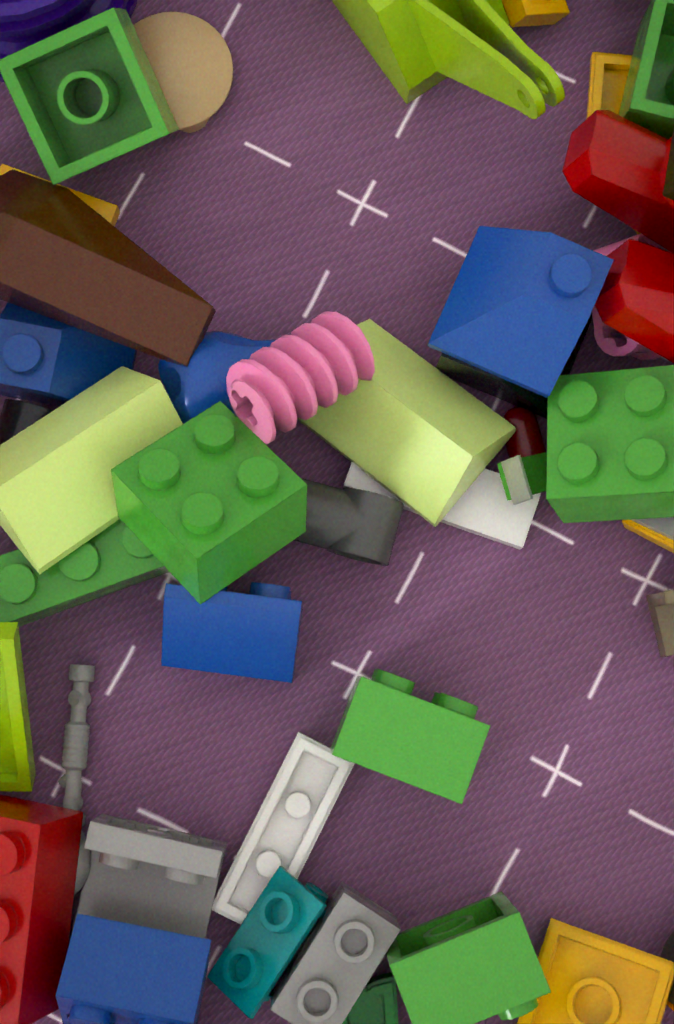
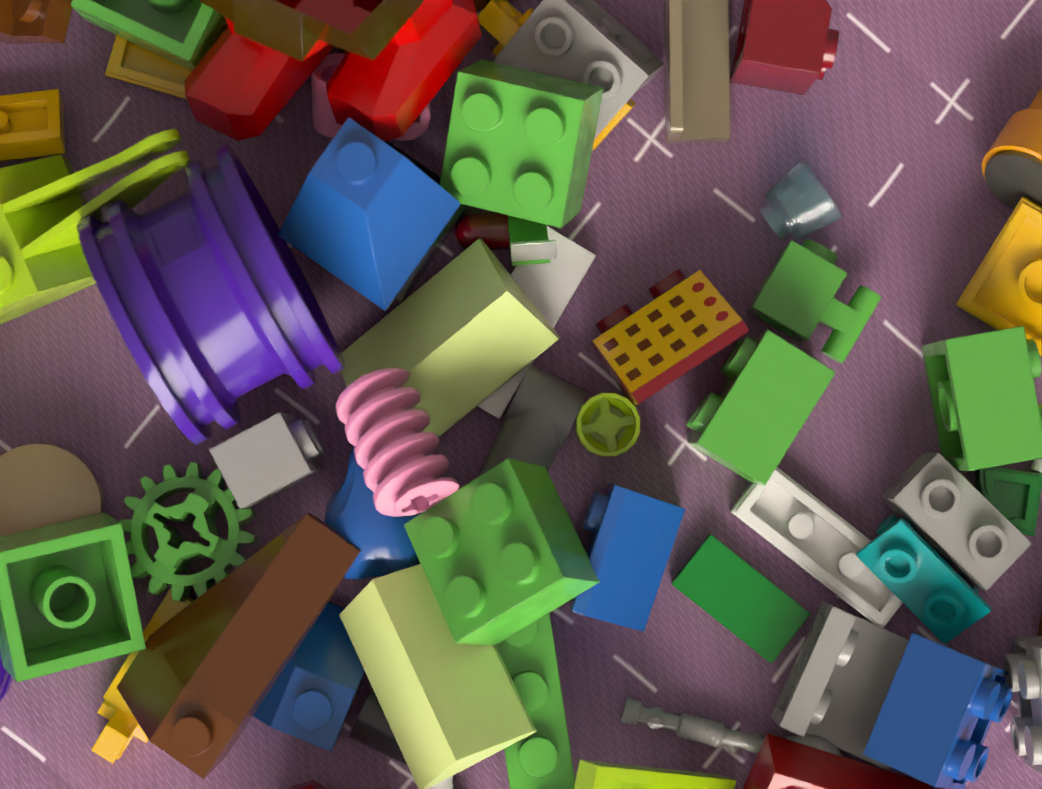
camera: 70 degrees left, 5 degrees up
none -> dark purple wheel [77,144,346,444]
none -> bright green gear [119,462,259,603]
none -> light grey brick [209,412,325,509]
none -> lime wheel [575,393,640,456]
none -> slope [590,269,749,406]
none -> green tile [670,534,810,664]
none -> bright green brick [746,238,882,364]
none -> clear light blue hat [759,160,843,241]

